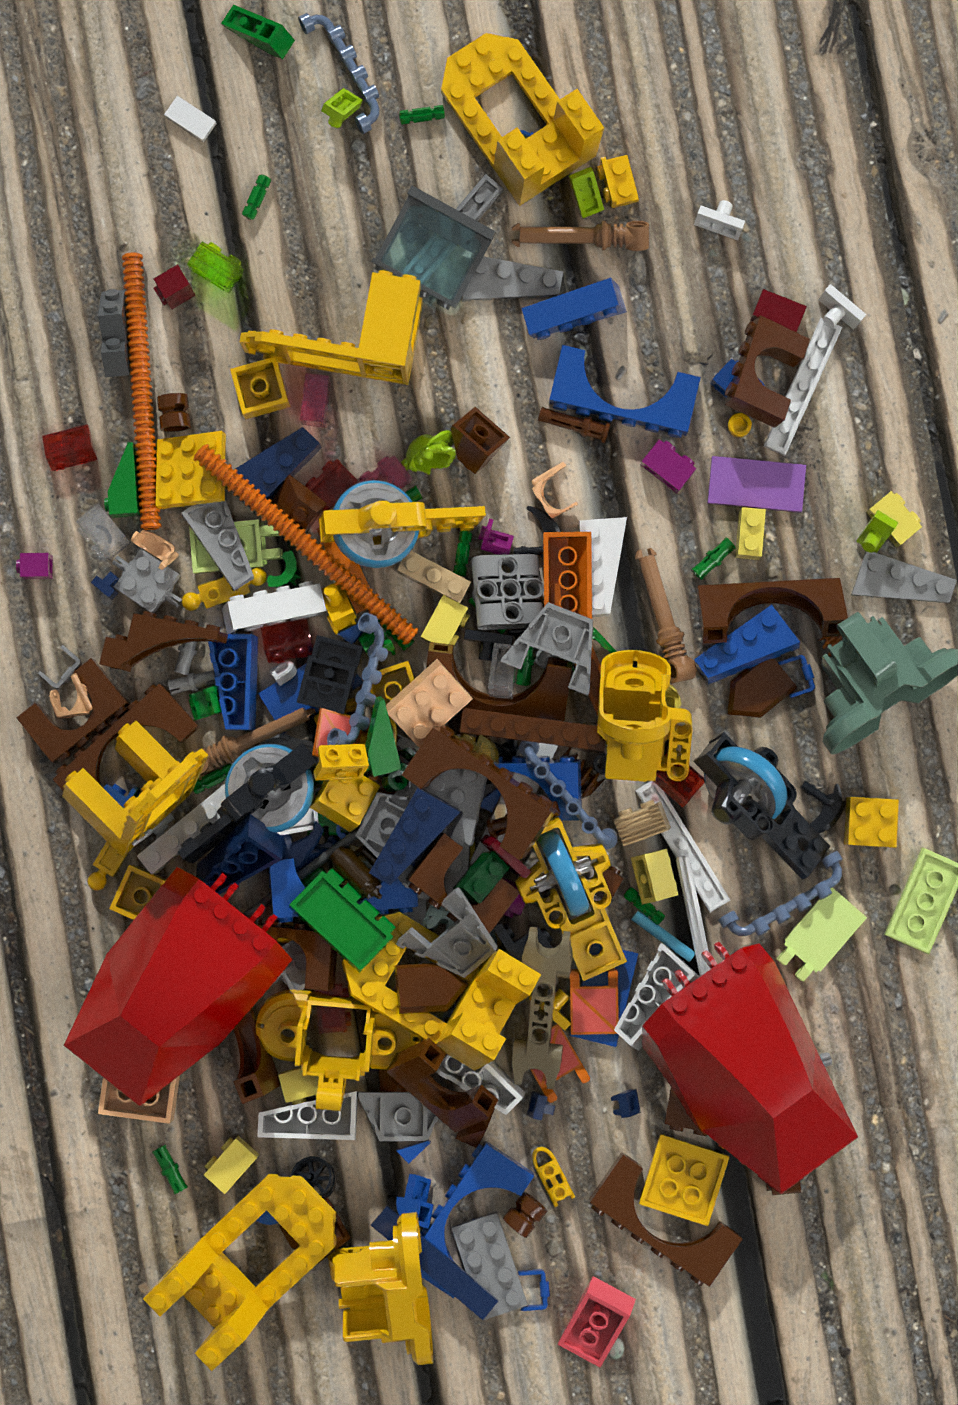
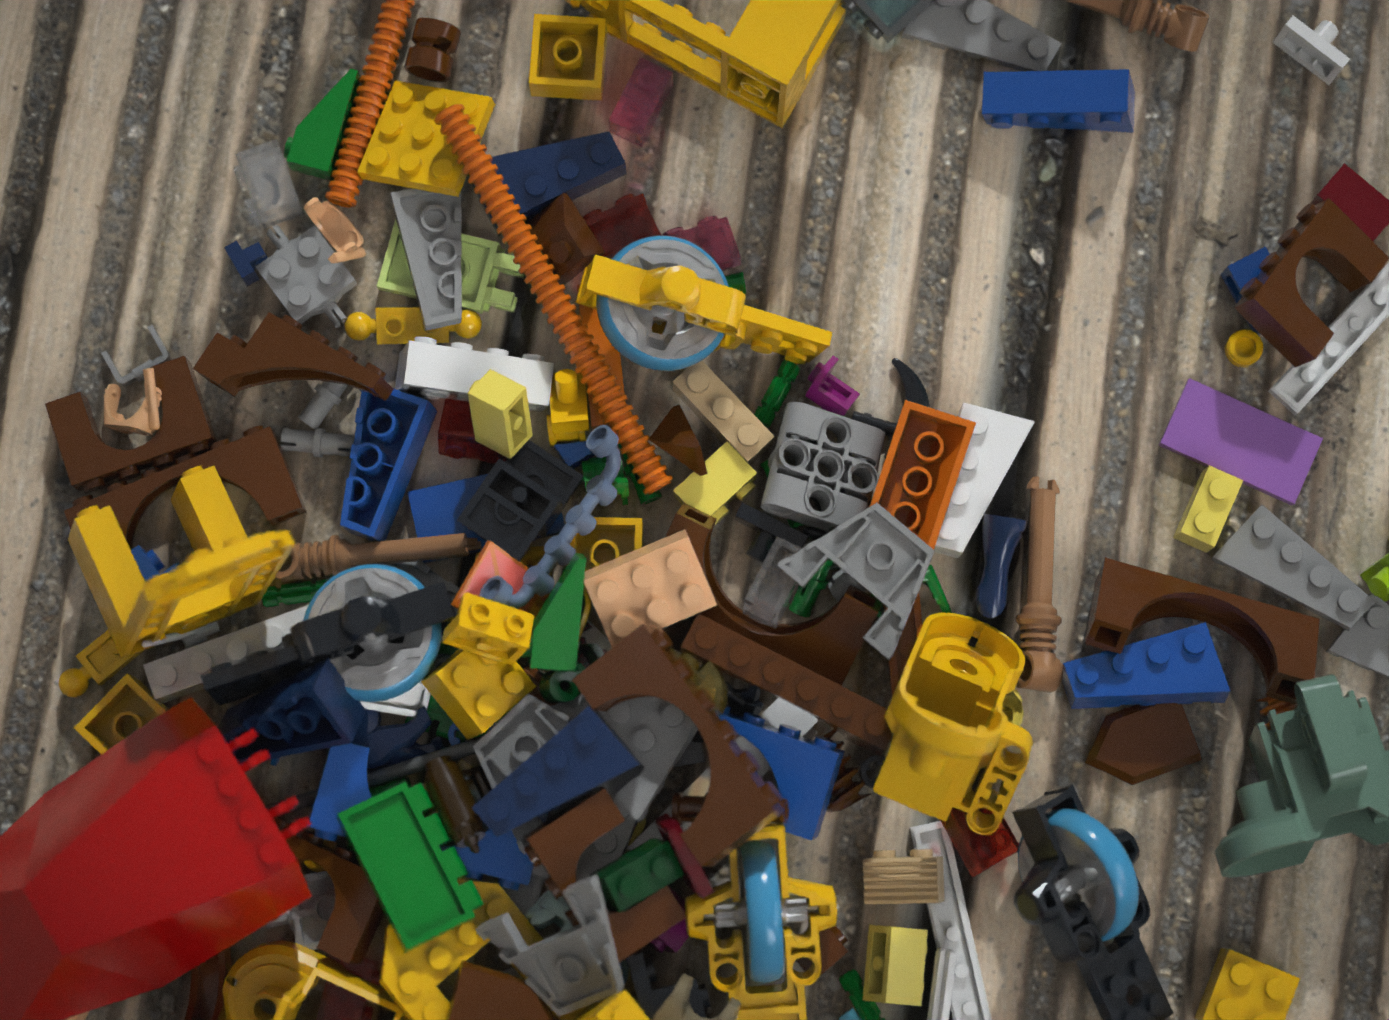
camera: 15 degrees right, 5 degrees down
magenta brick [16,553,53,579] -> none
clear red bracket [42,424,97,471] -> none
green piece [189,686,222,721] -> none
green piece [266,551,301,588] -> none
white tile [270,661,297,686] -> none
lime hair [400,430,456,475] -> none
reddish brown slope [451,407,510,474] -> none
blue piece [480,788,501,812] -> none
sand blue bar [519,741,618,849] -> none
light nougat helmet [532,462,578,518] -> none
reddish brown pin [538,406,611,443] -> none
blue arch [549,345,701,438] -> none
magenta brick [640,439,697,494] -> none
green pin [691,537,736,580] -> none
blue piece [778,655,815,698] -> none
black piece [800,780,846,833] -> none
none -> light yellow brick [468,369,533,459]
none -> reddish brown slope [648,404,708,476]
none -> dark blue piece [974,514,1027,618]
none -> light grey wing [1212,505,1375,631]

